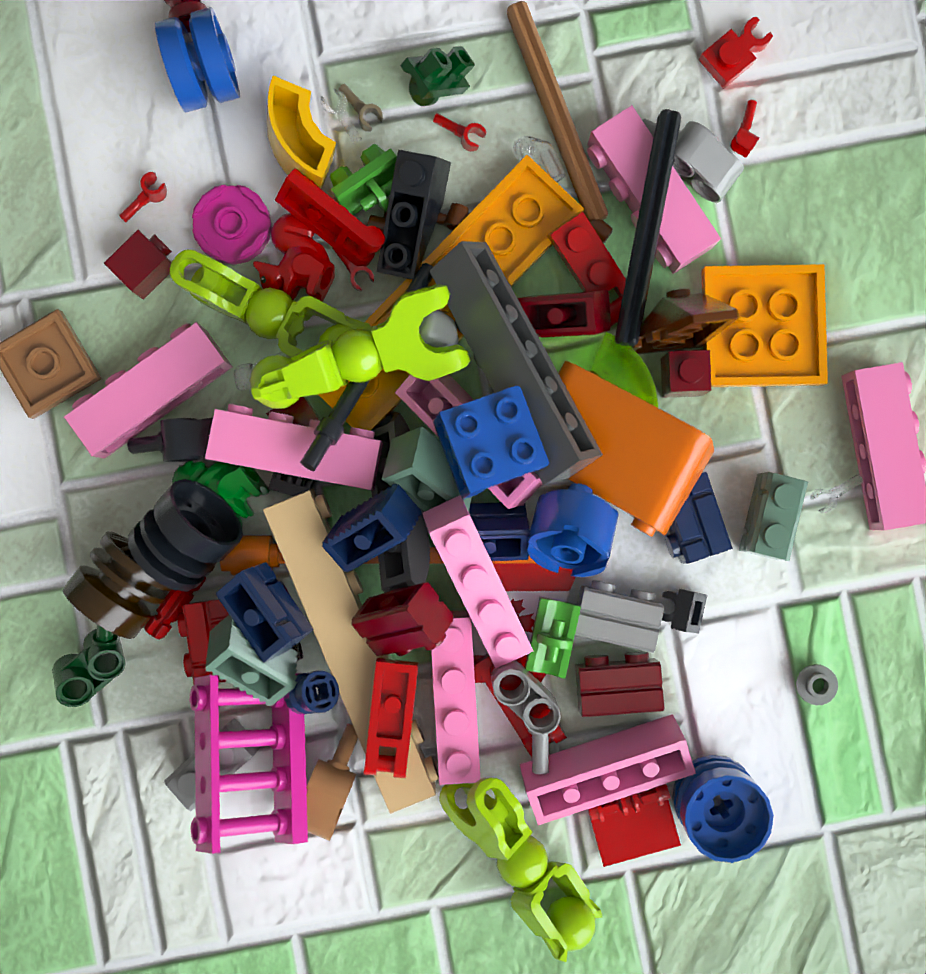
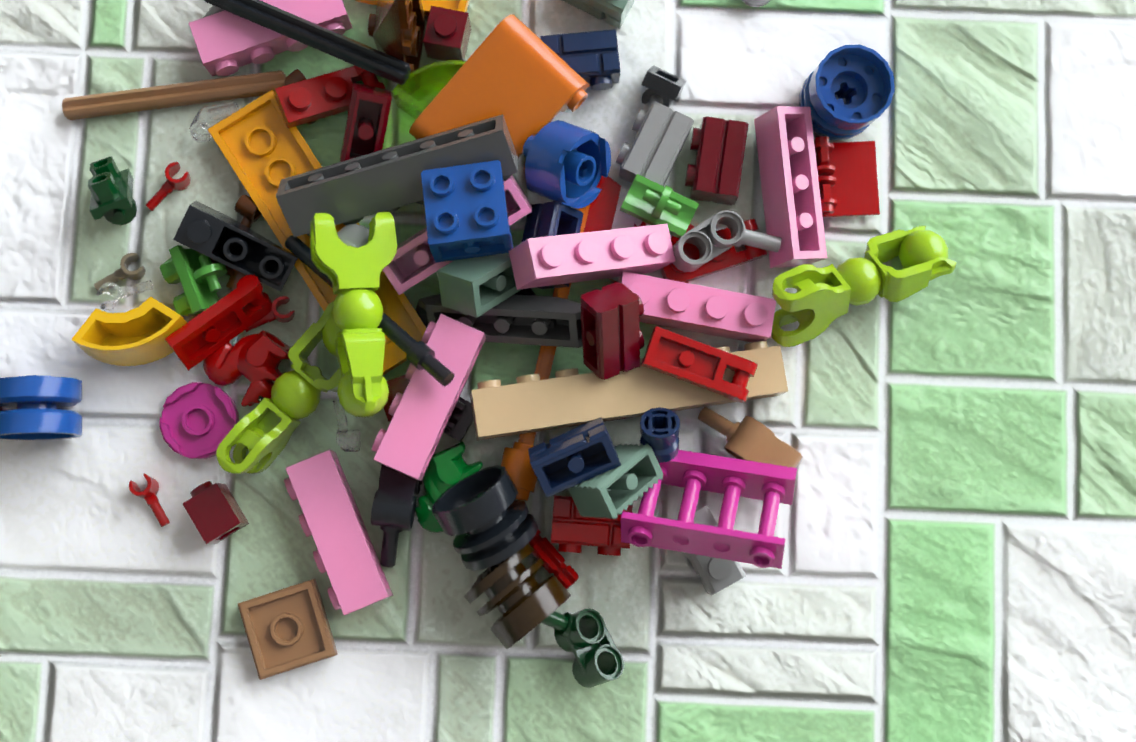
camera: 80 degrees left, 5 degrees down
dark blue brick [322,483,422,572] -> none

